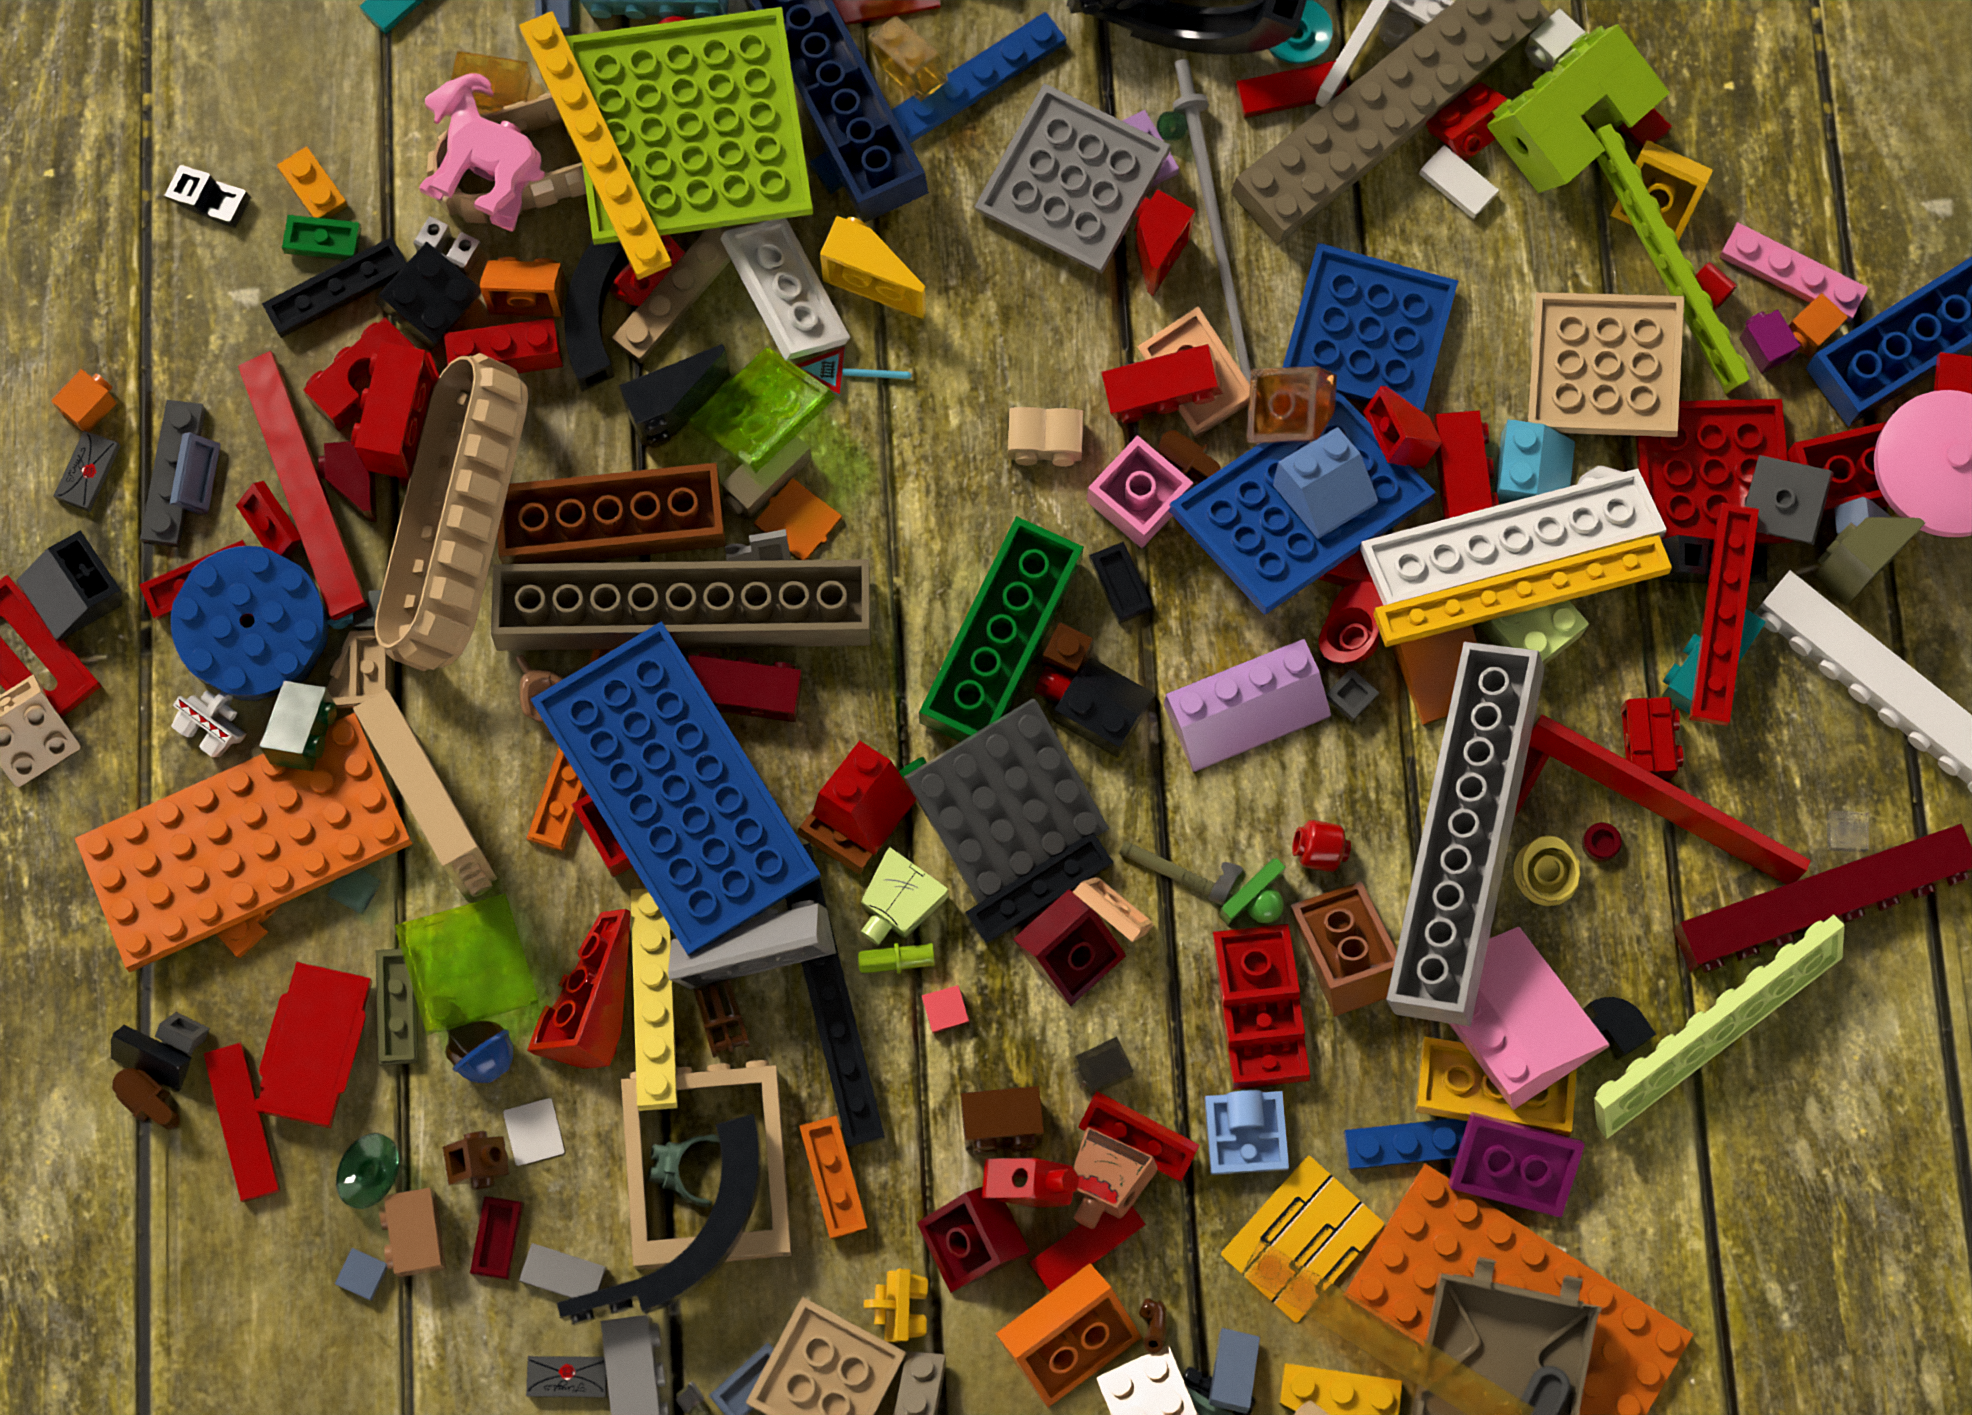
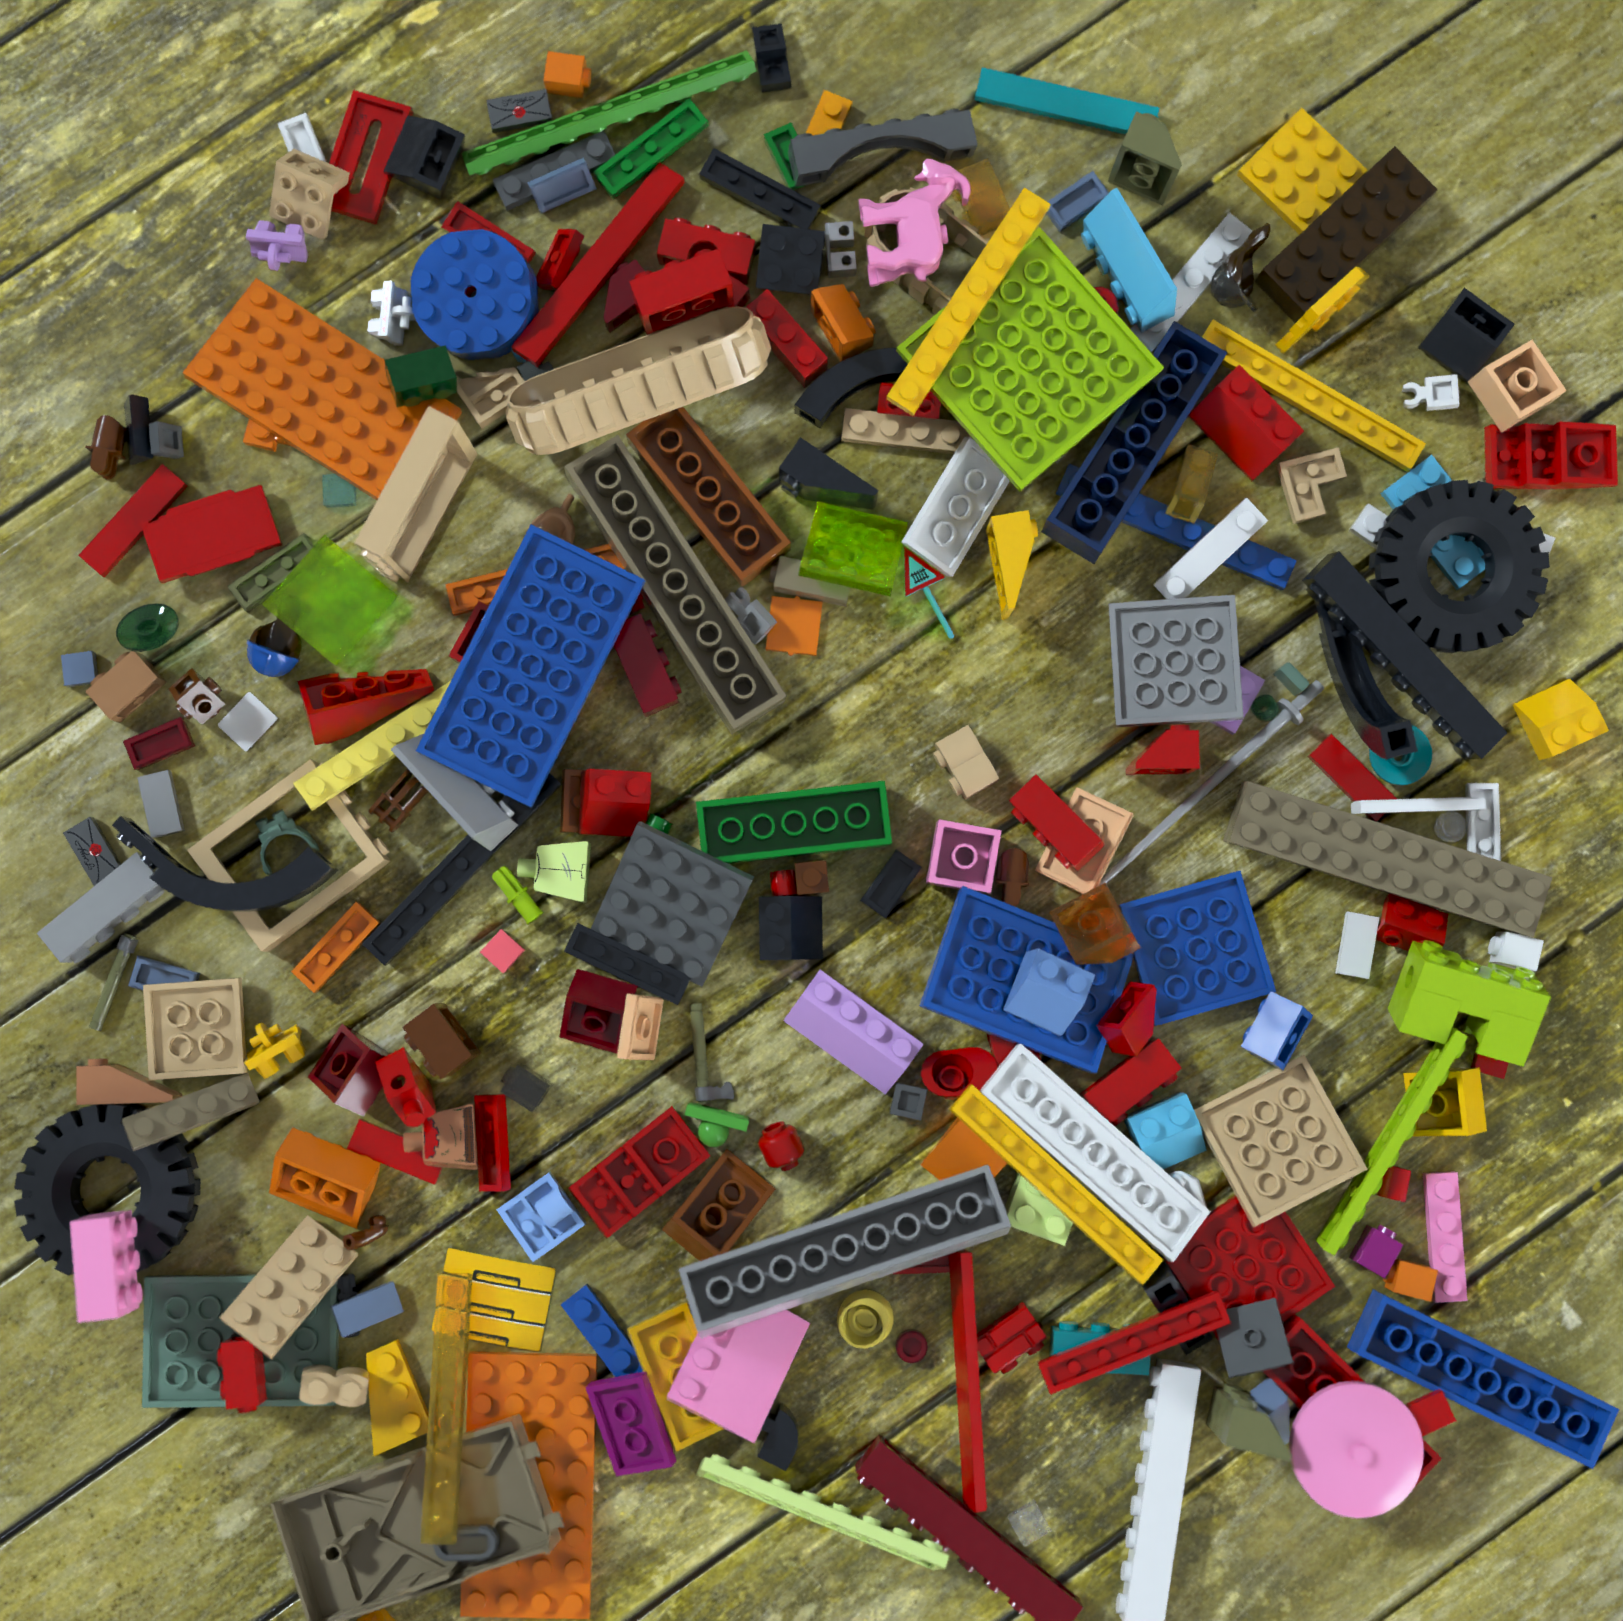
camera: 55 degrees right, 10 degrees up
none -> lavender hips [246,220,308,271]
none -> bright green plate [461,50,757,175]
none -> green plate [594,98,709,200]
none -> dark grey arch [788,109,978,187]
none -> white plate [1153,498,1268,599]
none -> brick [1241,991,1313,1071]
none -> sand green tile [1273,662,1310,696]

